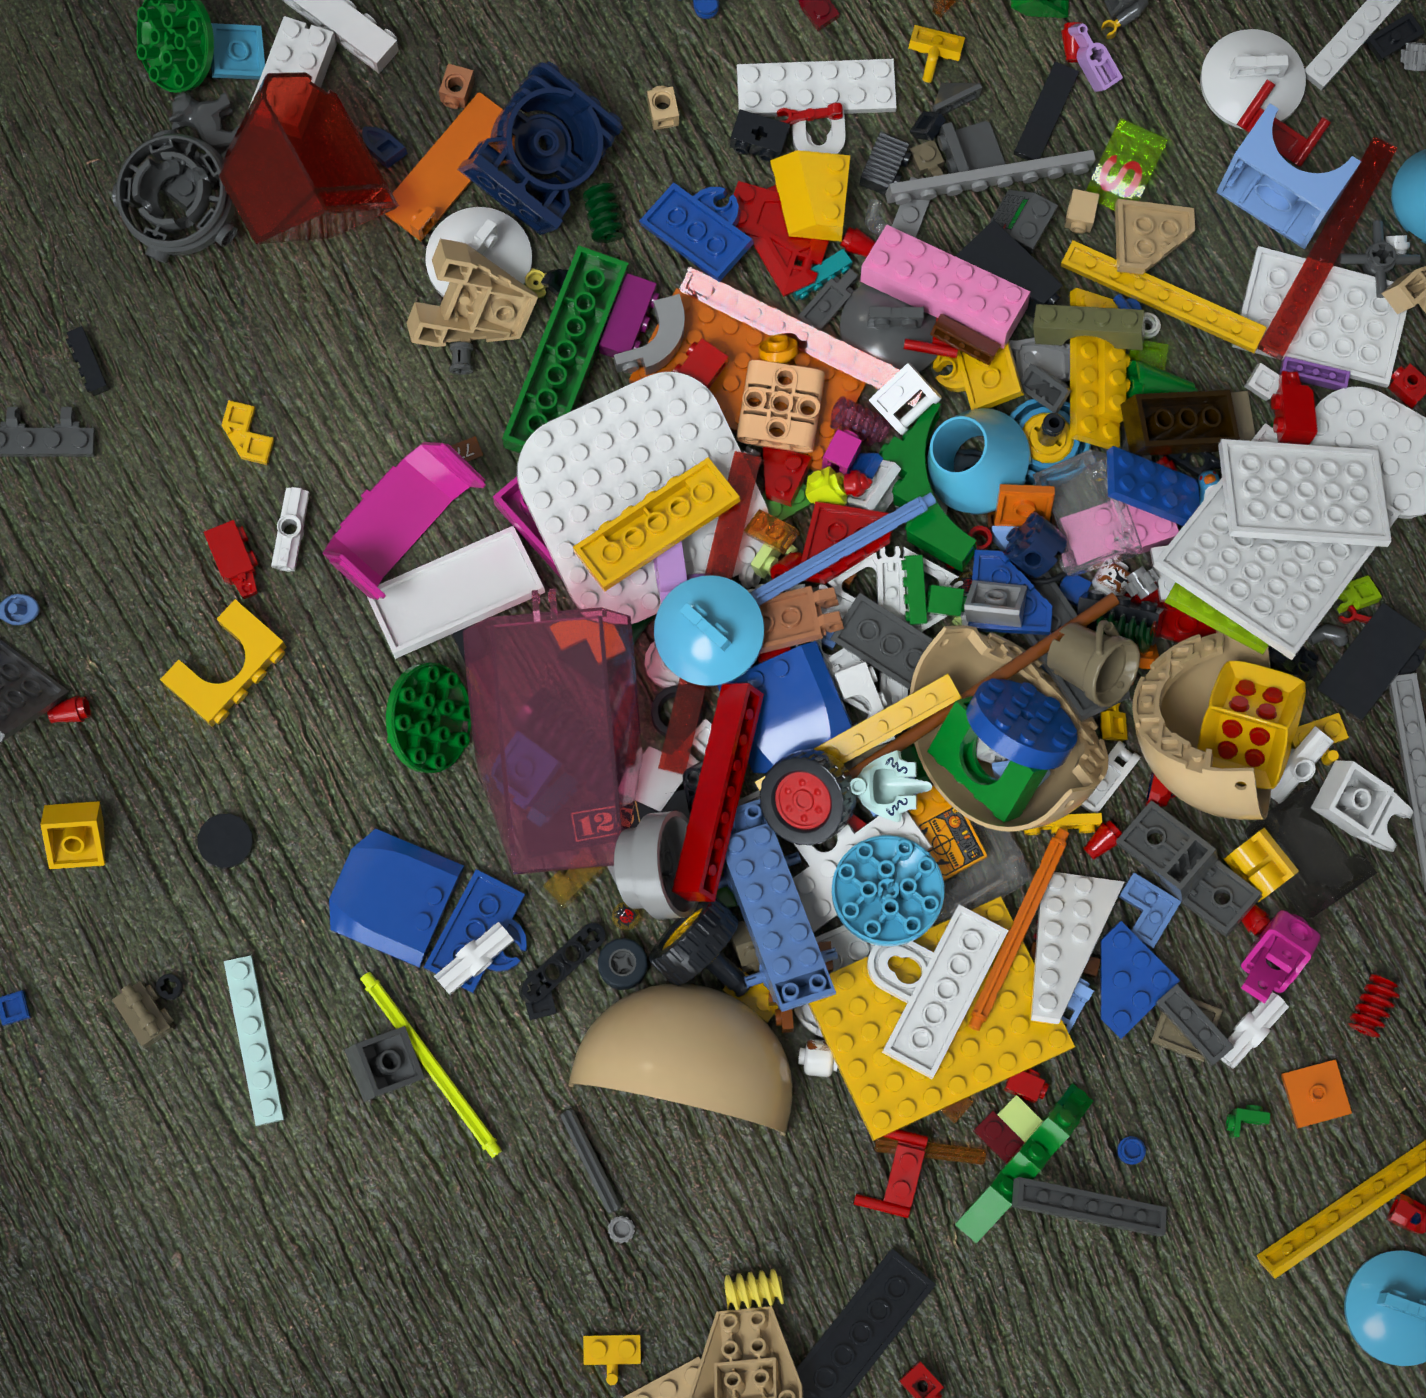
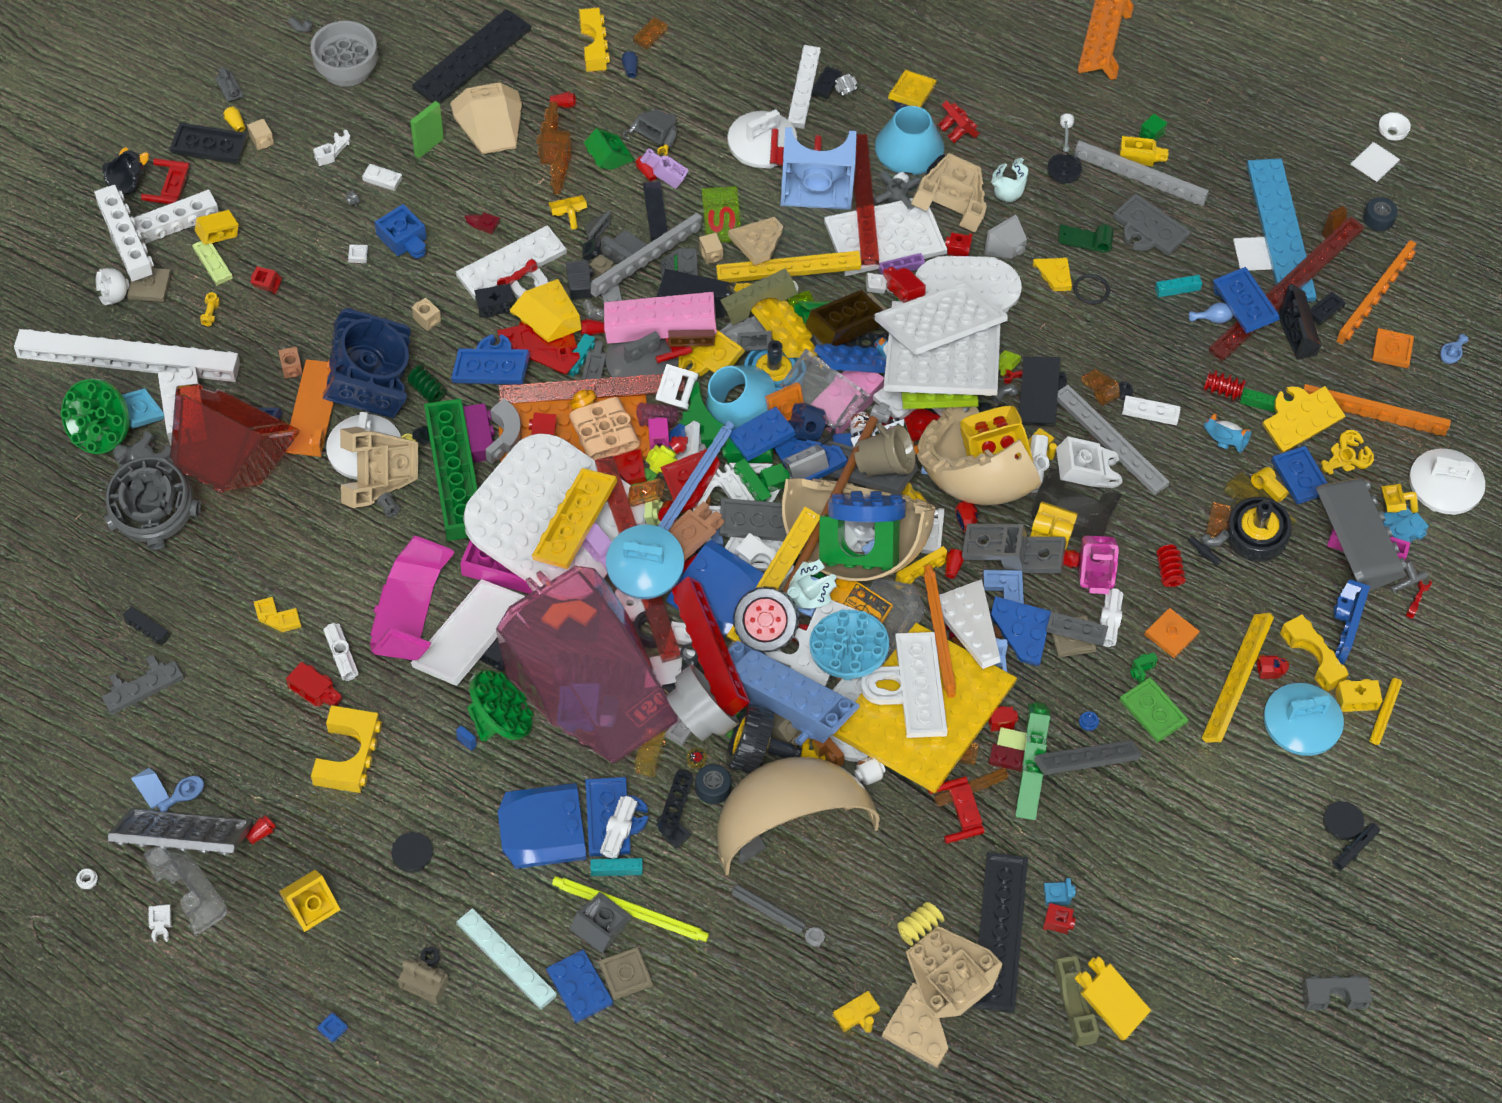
camera: 30 degrees left, 20 degrees down
none -> blue tile [456,726,477,751]
none -> blue plate [546,950,613,1024]
none -> teal piece [591,858,642,876]
none -> dark tan plate [598,947,653,1000]
none -> blue plate [728,407,796,462]
none -> dark azure bracket [1043,878,1075,905]
none -> bright green tile [1119,677,1188,743]

